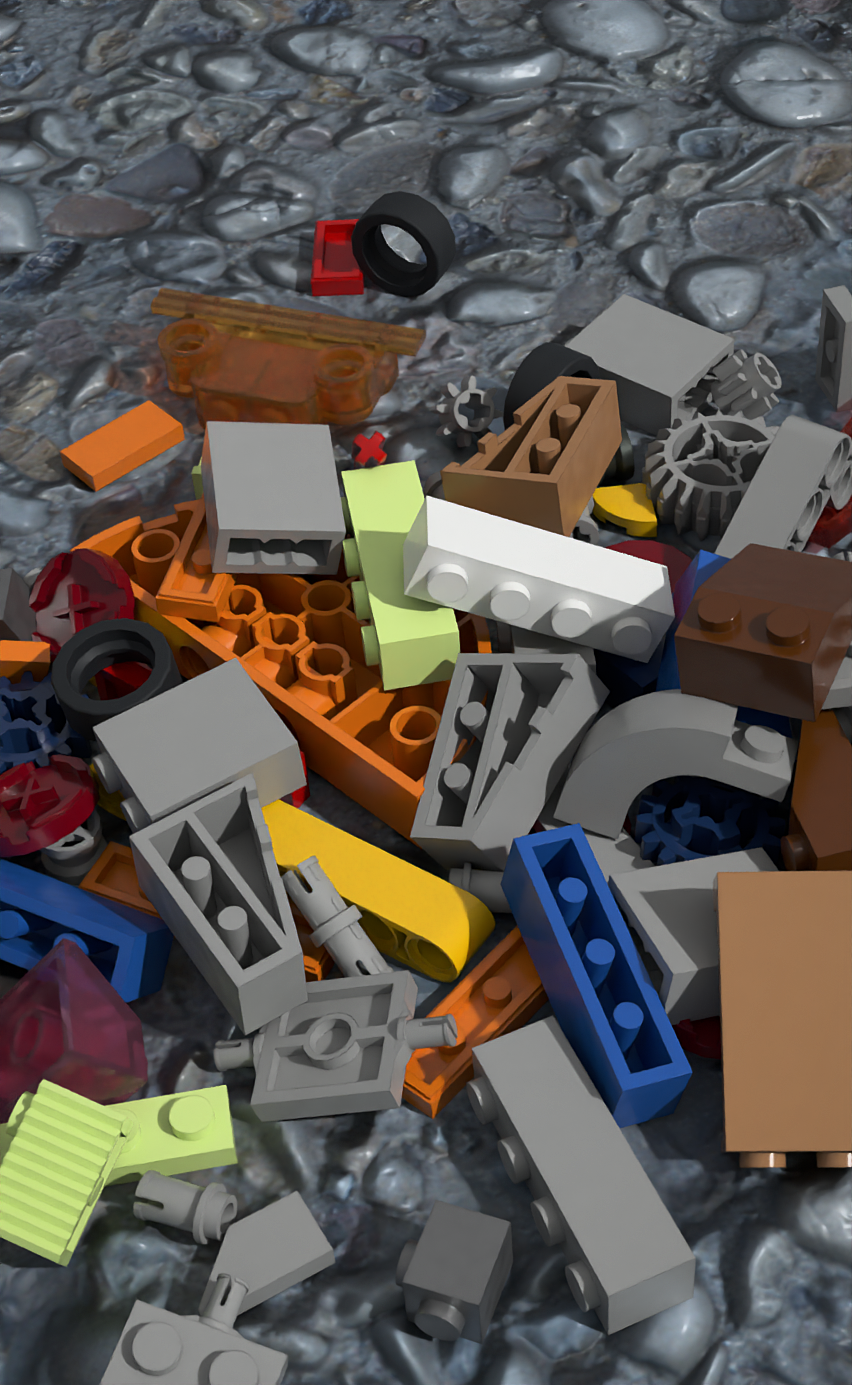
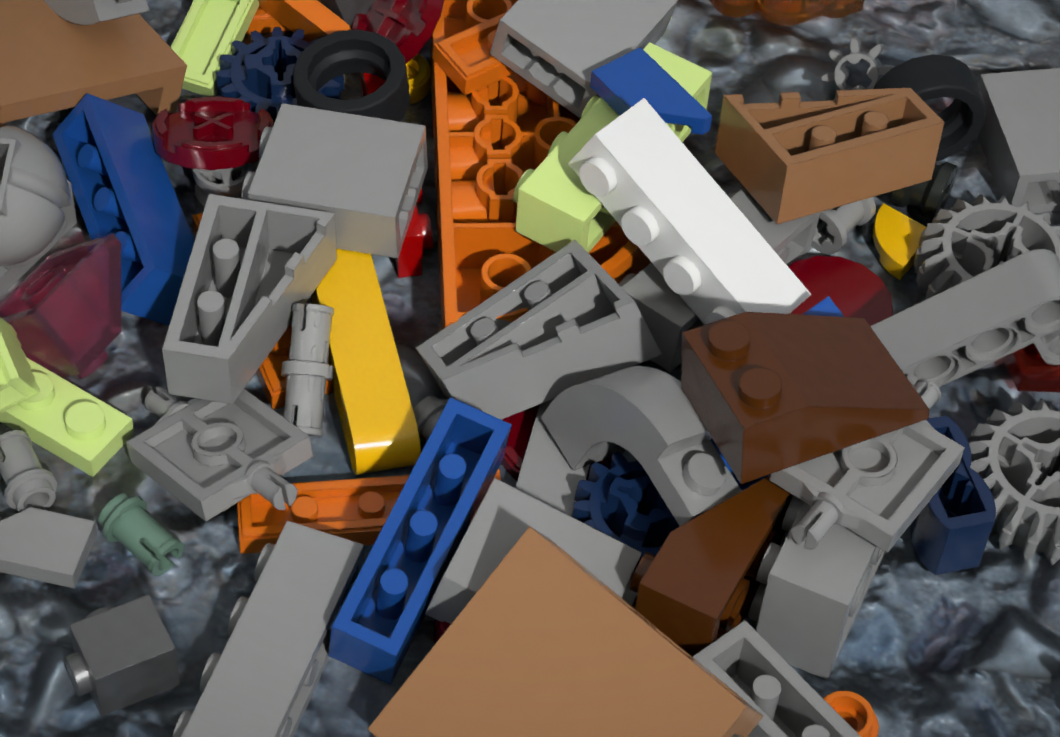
camera: 35 degrees right, 5 degrees up
red axle [351,431,388,470] -> none
none -> sand green pin [98,493,185,577]
none -> blue tile [590,47,712,135]

